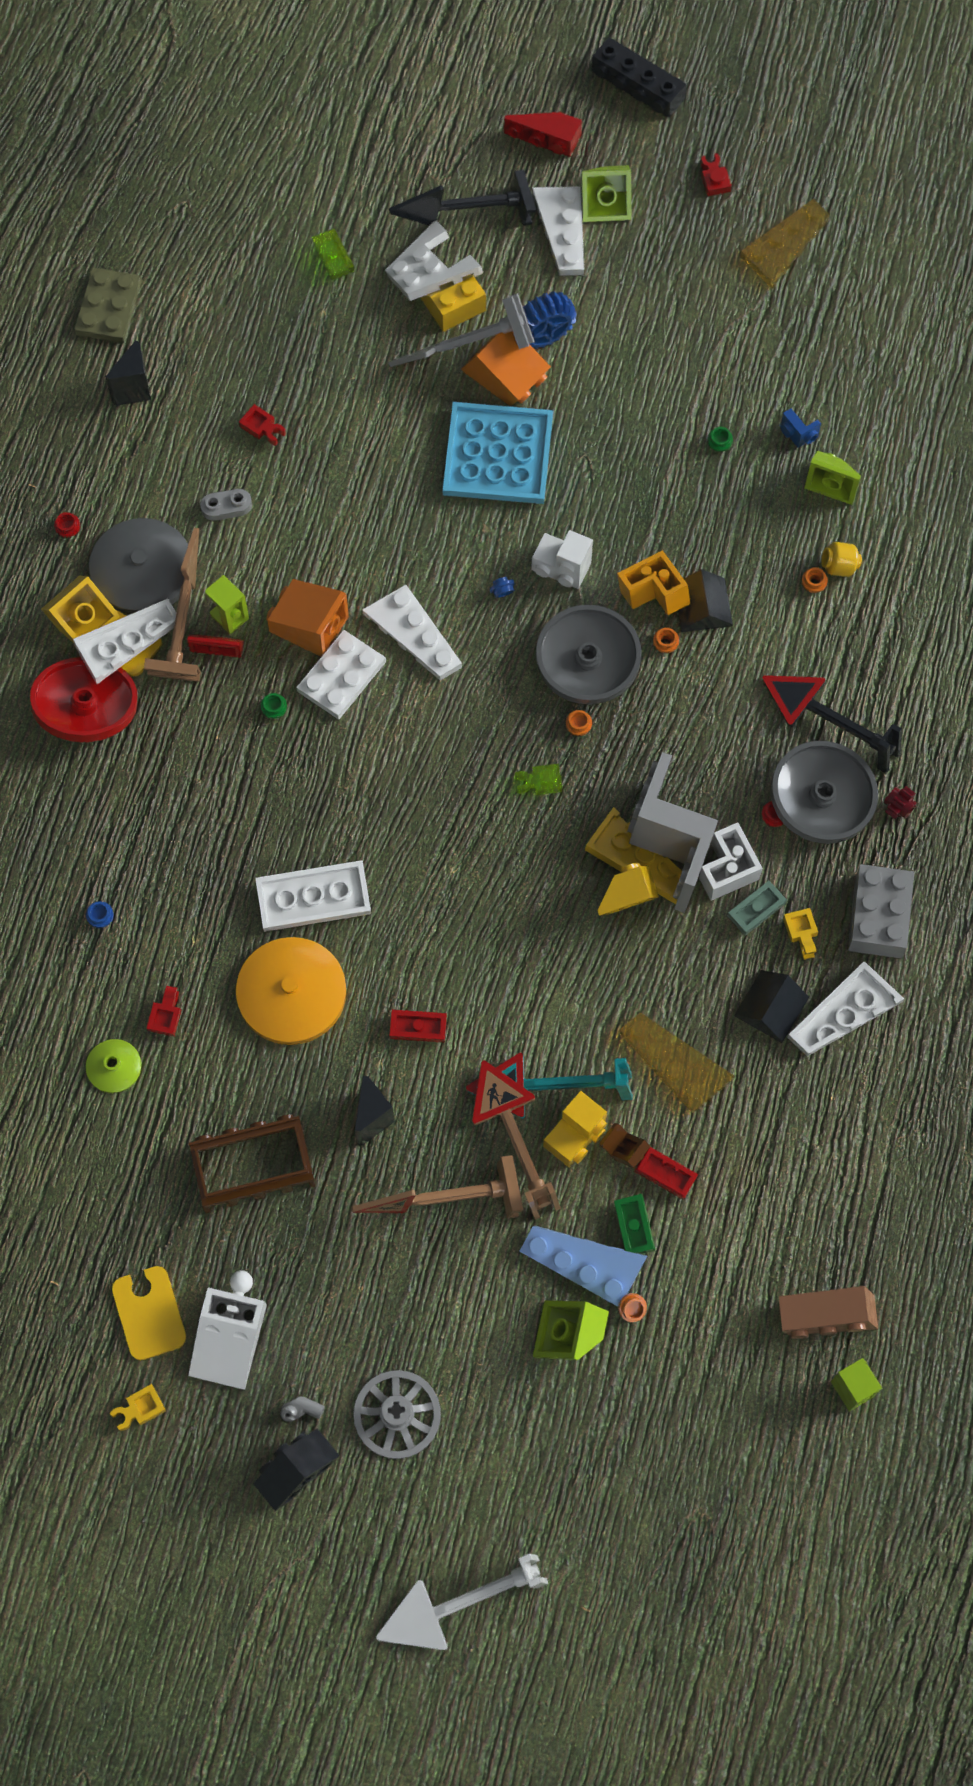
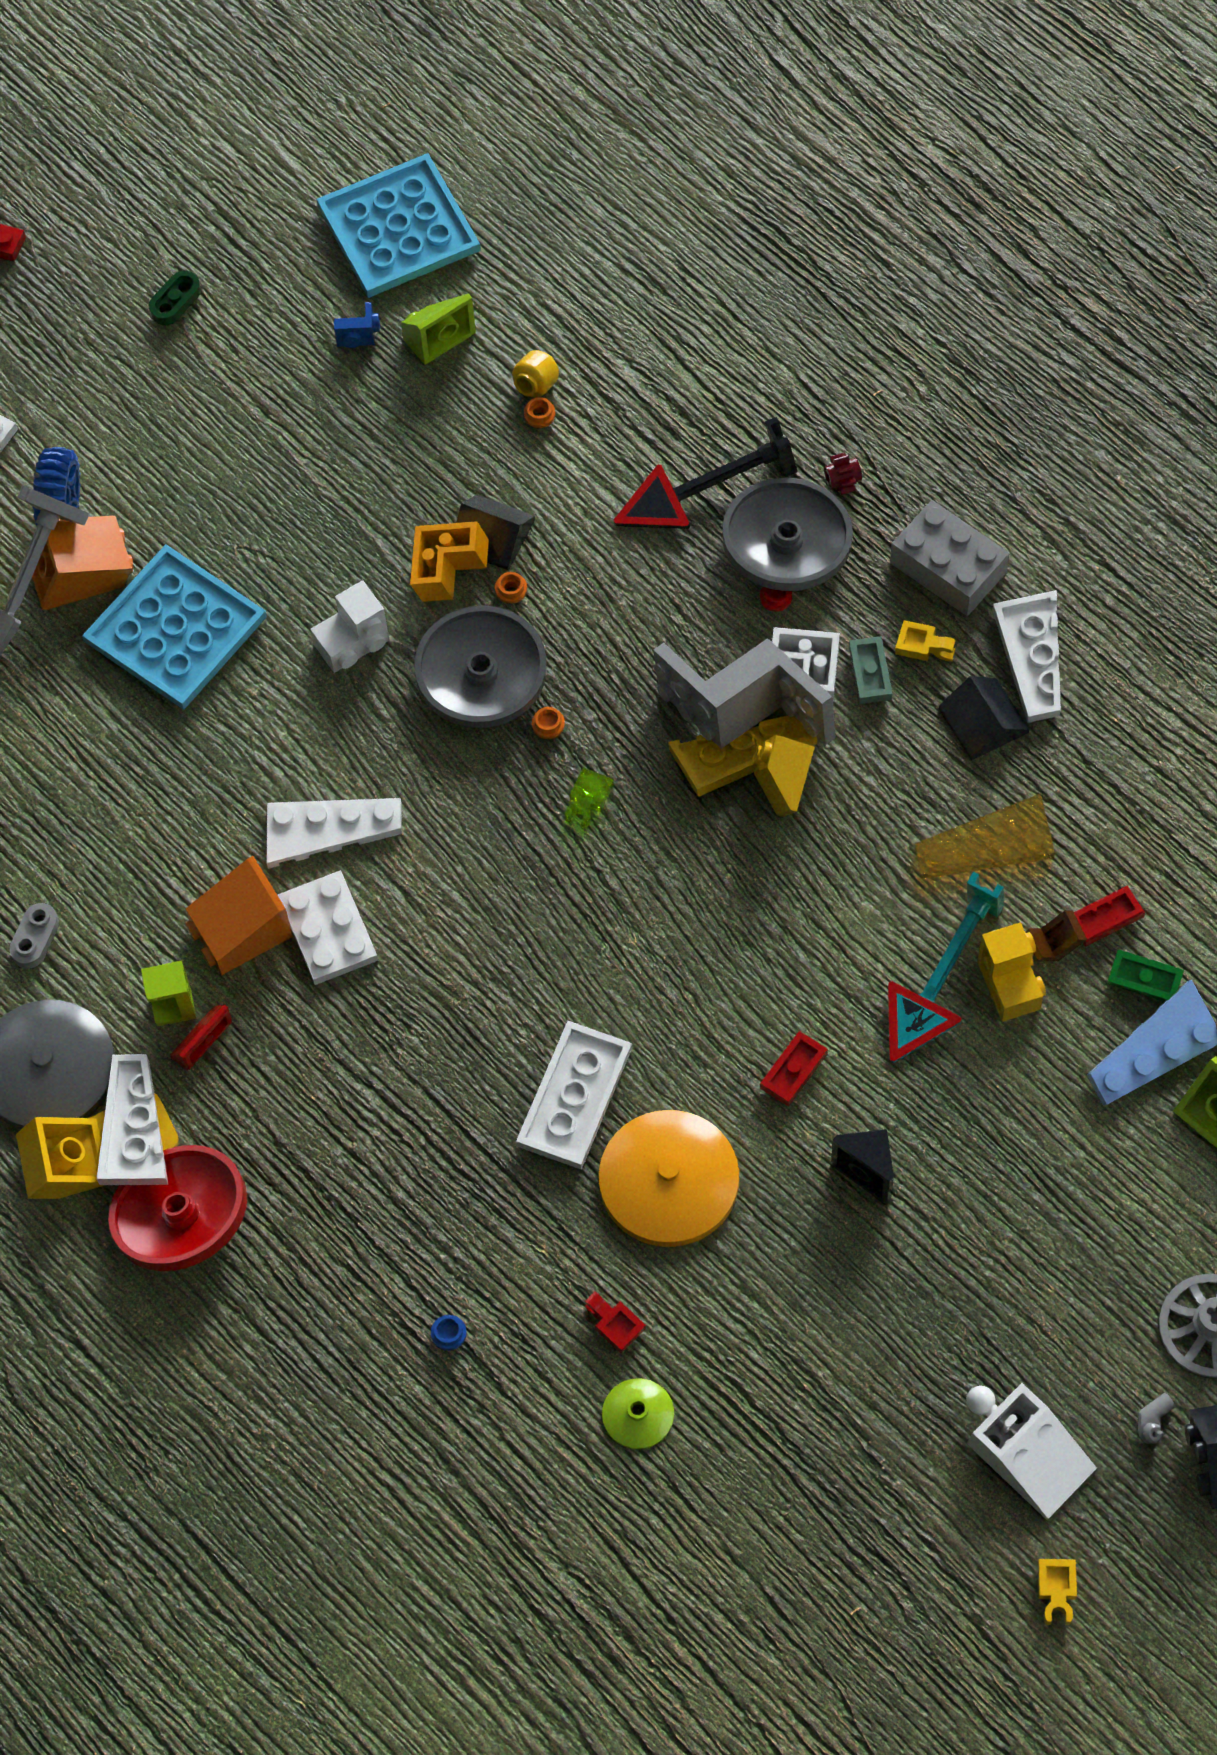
camera: 55 degrees left, 5 degrees down
yellow piece [112,1266,186,1361] -> none
medium nougat piece [144,528,201,682] -> none
reddish brown window [189,1114,316,1214] -> none
green plate [261,693,287,719] -> none
medium nougat piece [351,1155,523,1219] -> none
medium nougat piece [472,1060,561,1220] -> none
blue plate [489,577,515,598] -> none
green plate [707,427,733,452] -> none
clear yellow wing [740,199,830,289] -> none
none -> dark green plate [149,271,201,325]
none -> medium azure plate [316,153,481,298]

